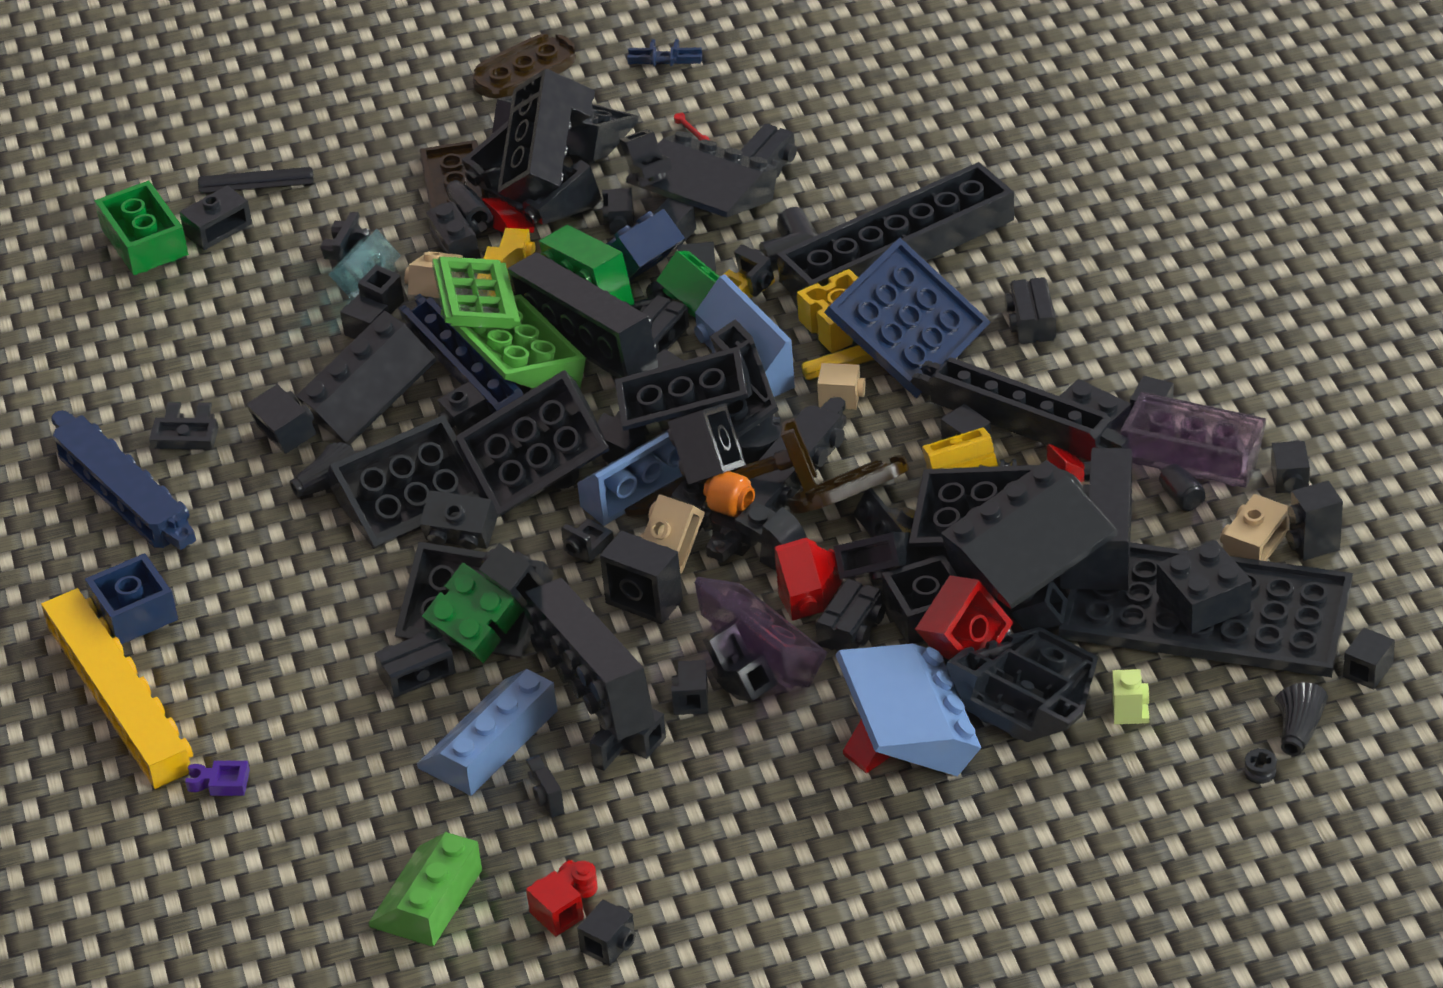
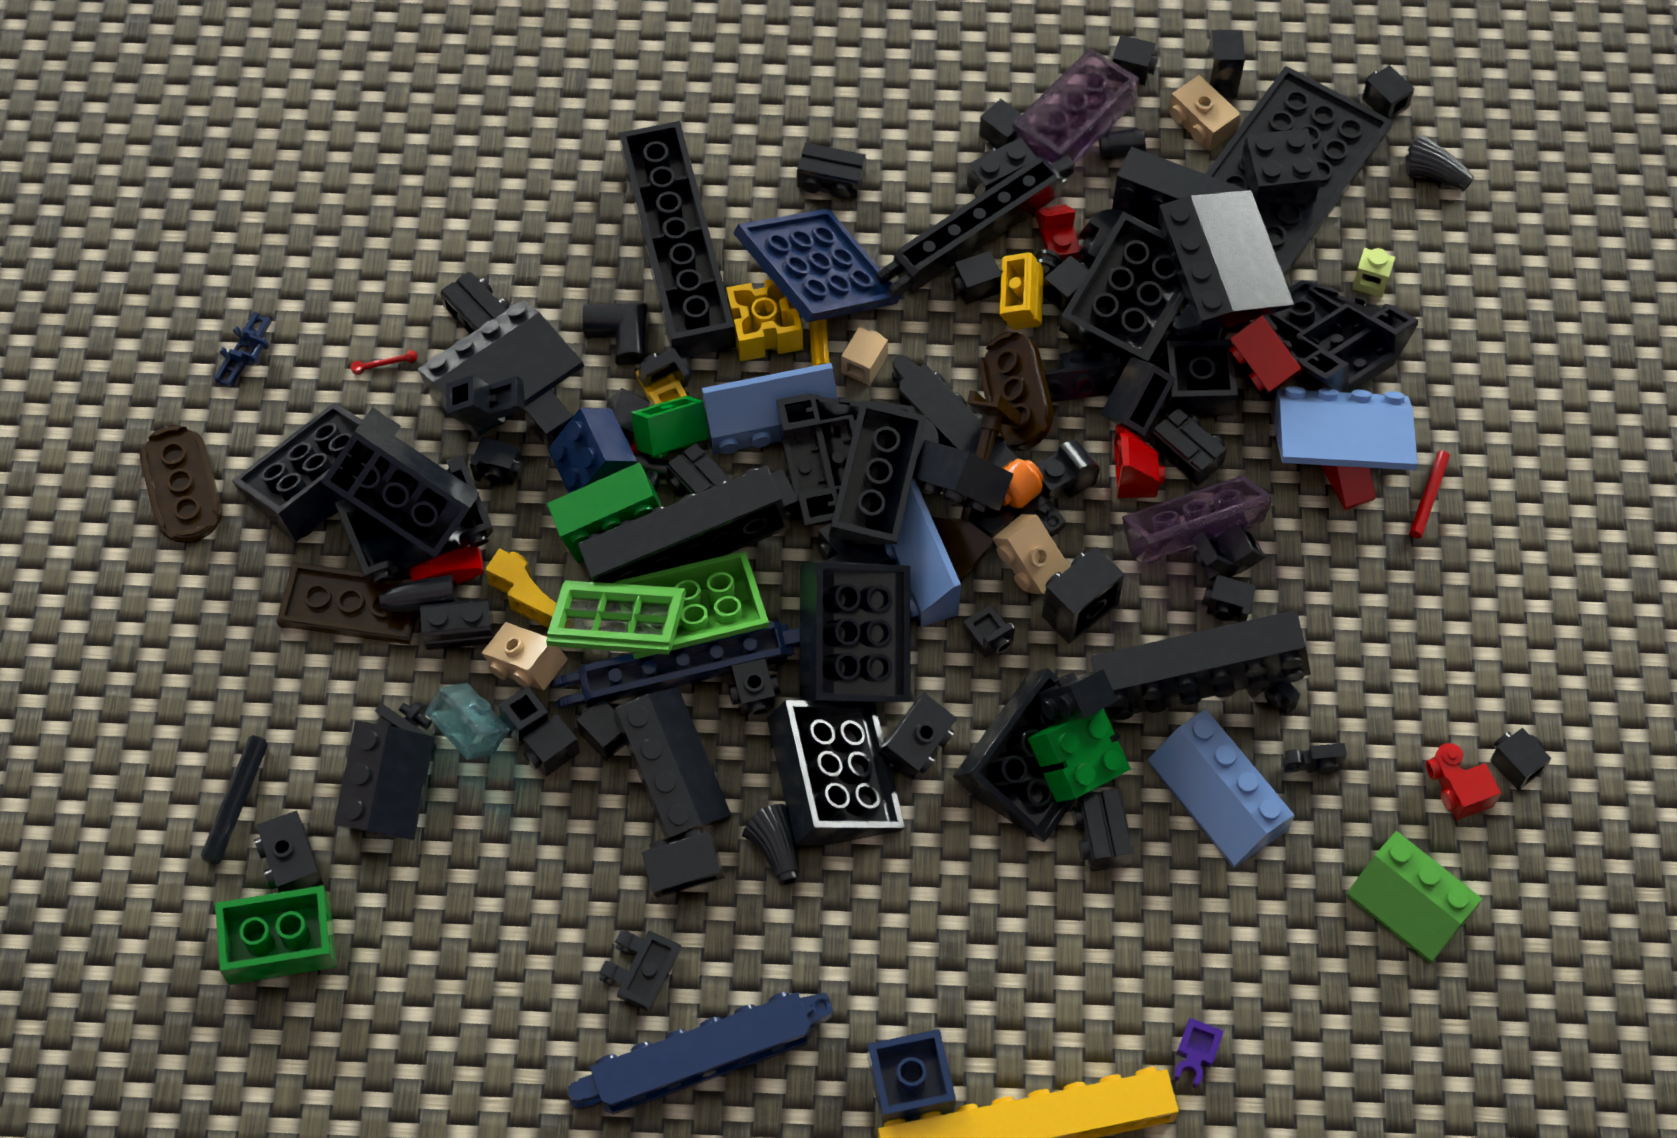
camera: 75 degrees left, 20 degrees up
black bush [1244,748,1277,784] -> none
none -> black slope [334,721,435,841]
none -> red bar [1409,450,1450,539]

